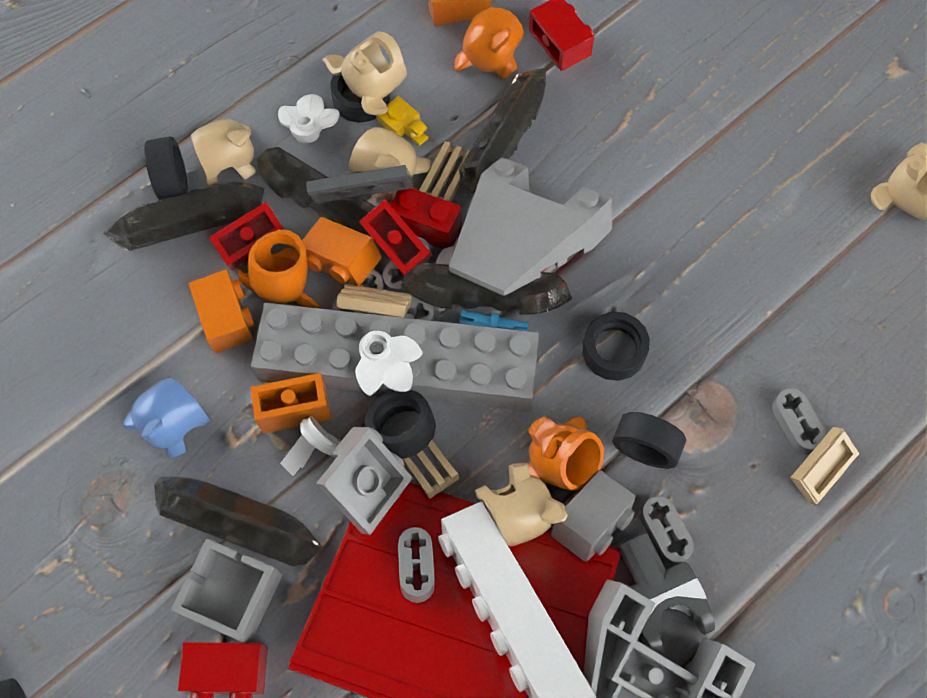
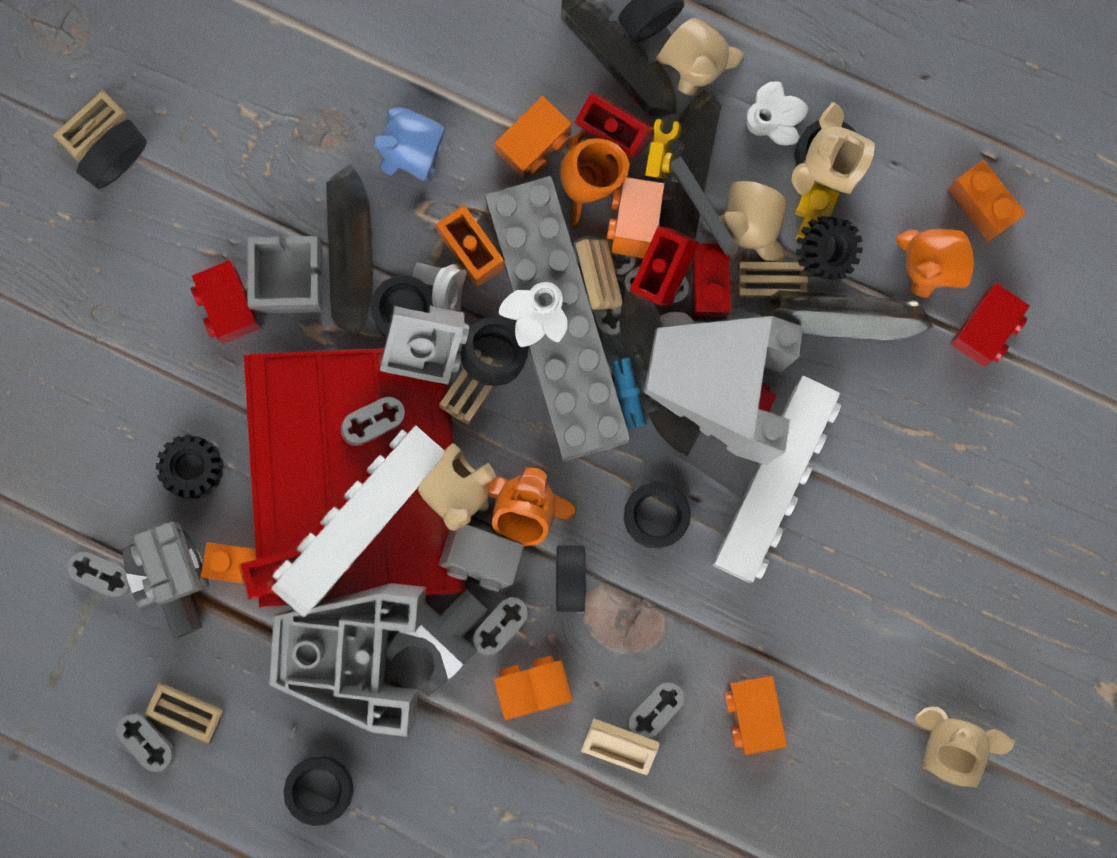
camera: 60 degrees right, 15 degrees up
none -> black tyre [371,275,433,338]
none -> orange brick [493,655,573,720]
none -> yellow plate [645,119,682,181]
none -> white brick [712,375,841,583]
none -> orange brick [724,675,787,755]
none -> black tyre [796,216,863,281]

